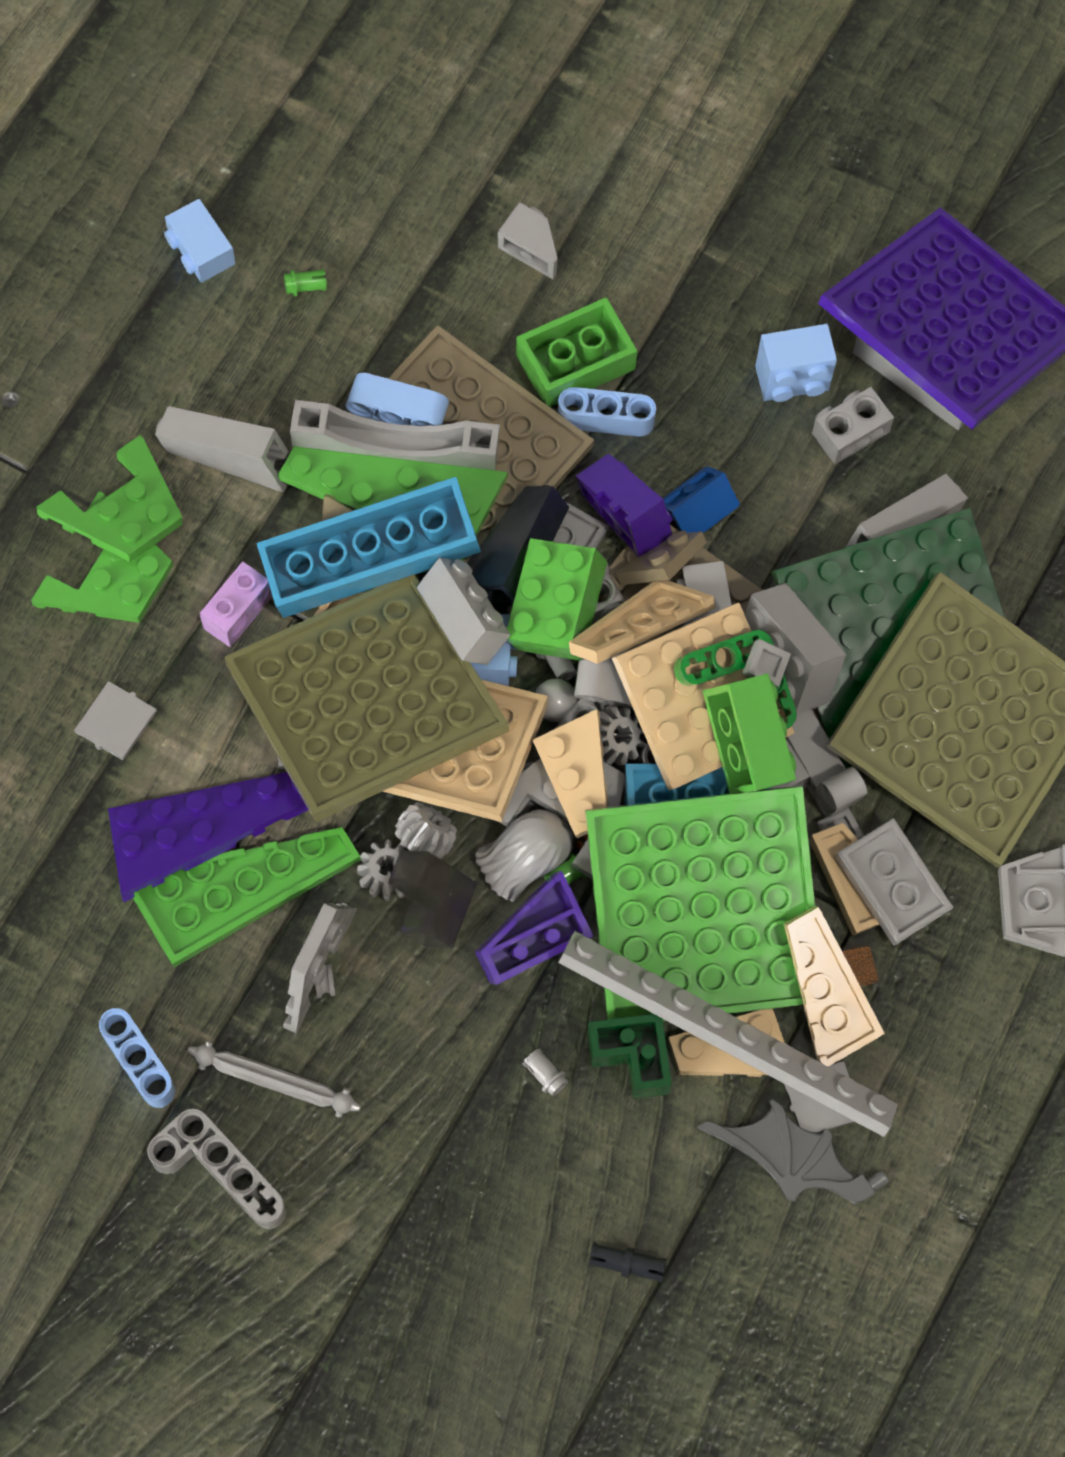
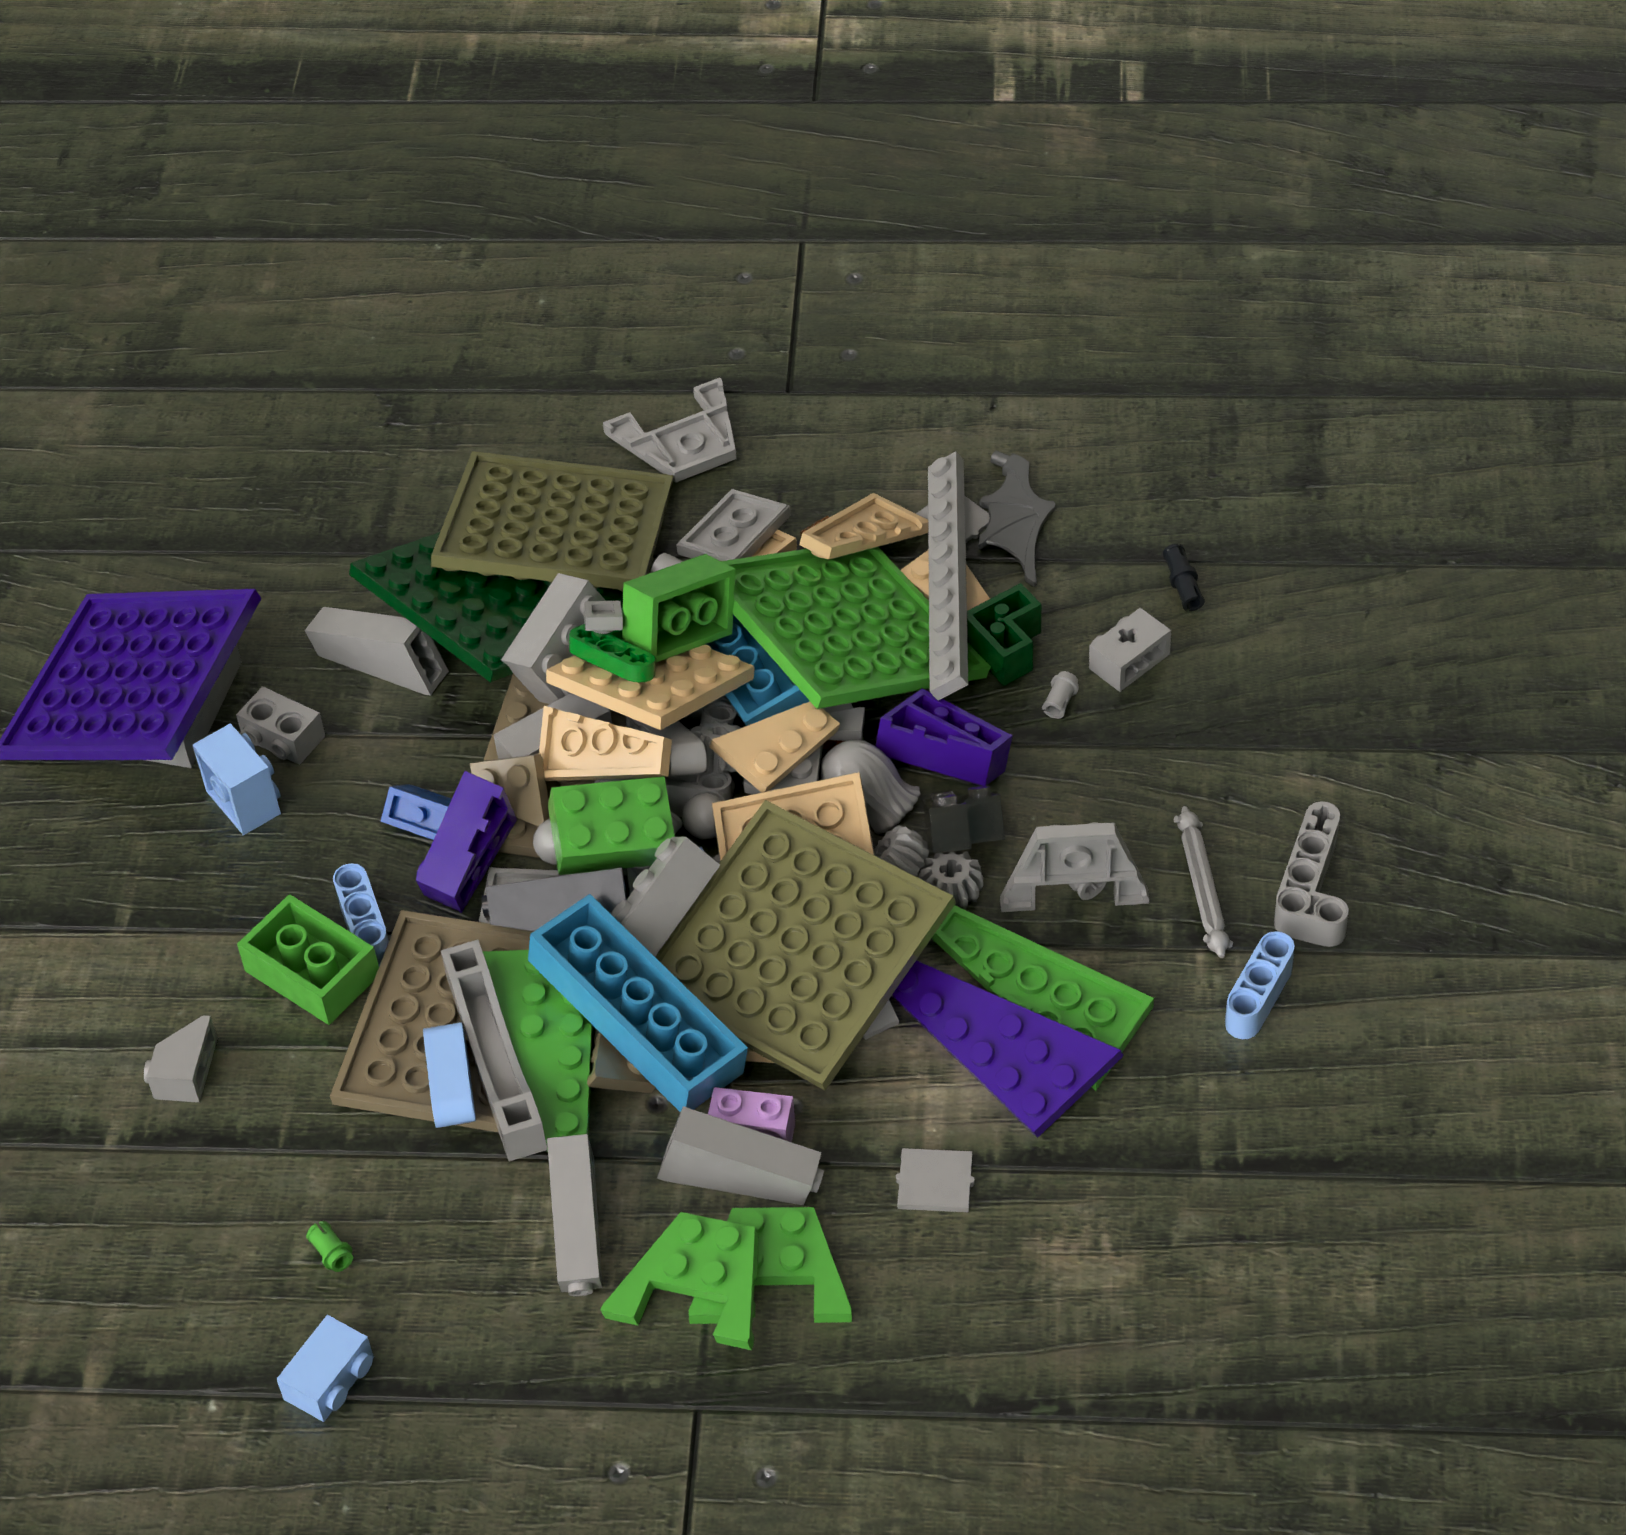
camera: 110 degrees left, 20 degrees down
none -> light grey slope [657,1106,824,1205]
none -> light grey brick [1089,608,1171,692]

